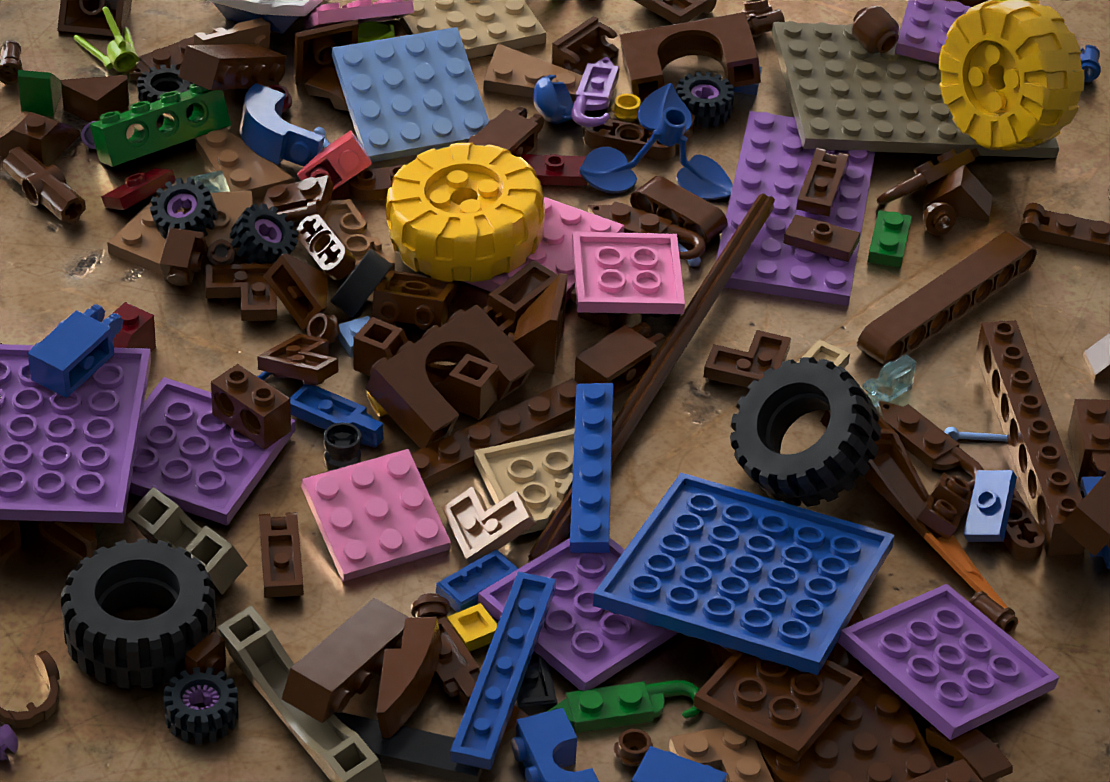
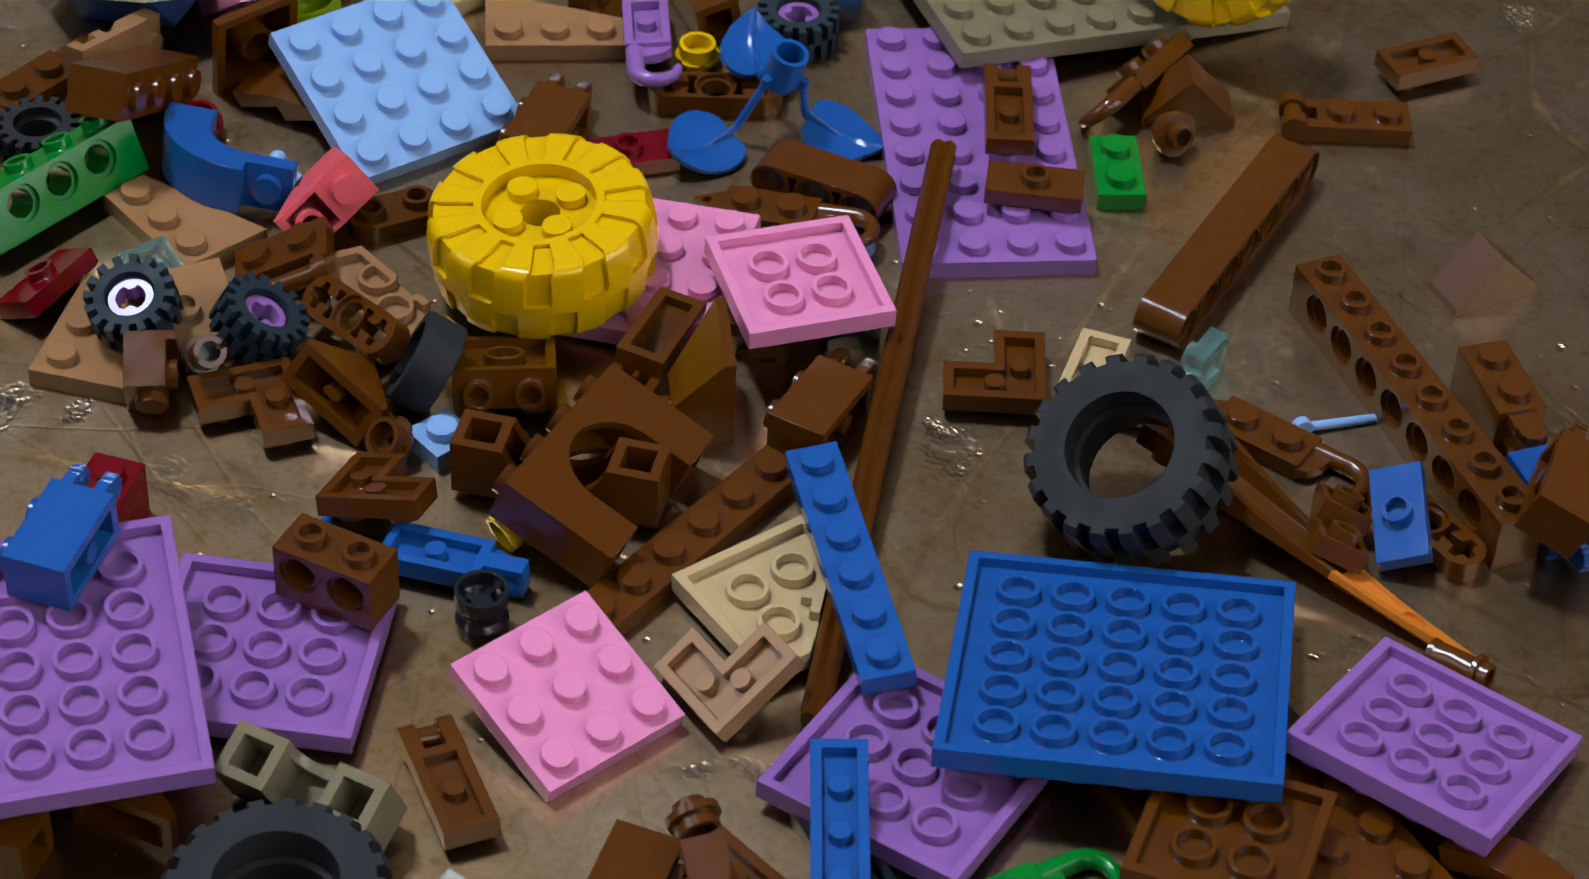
camera: 15 degrees left, 0 degrees up
blue plate [436,549,518,612] -> none
yellow plate [446,603,497,652] -> none
blue hair [533,75,574,124] -> none

